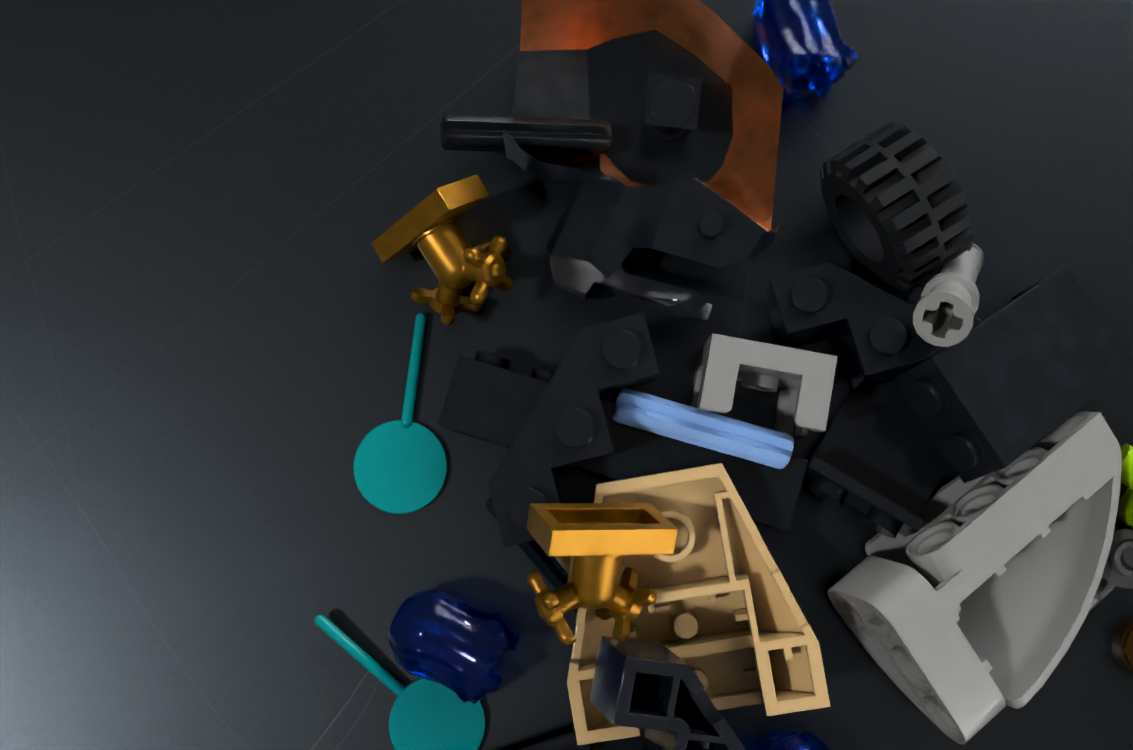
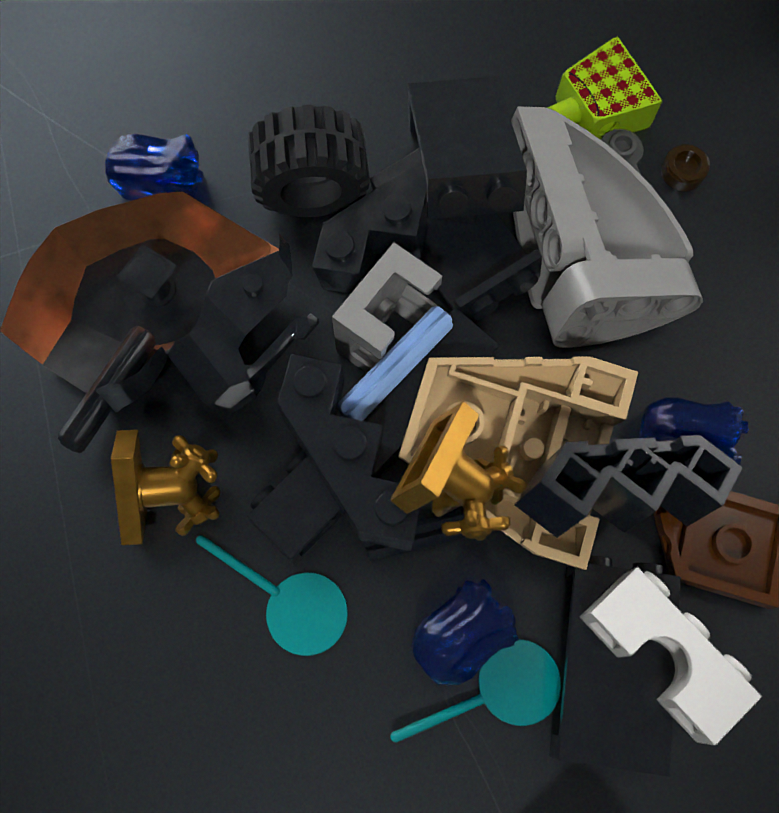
camera: 65 degrees left, 10 degrees down
light grey pin [913,243,984,347] -> none

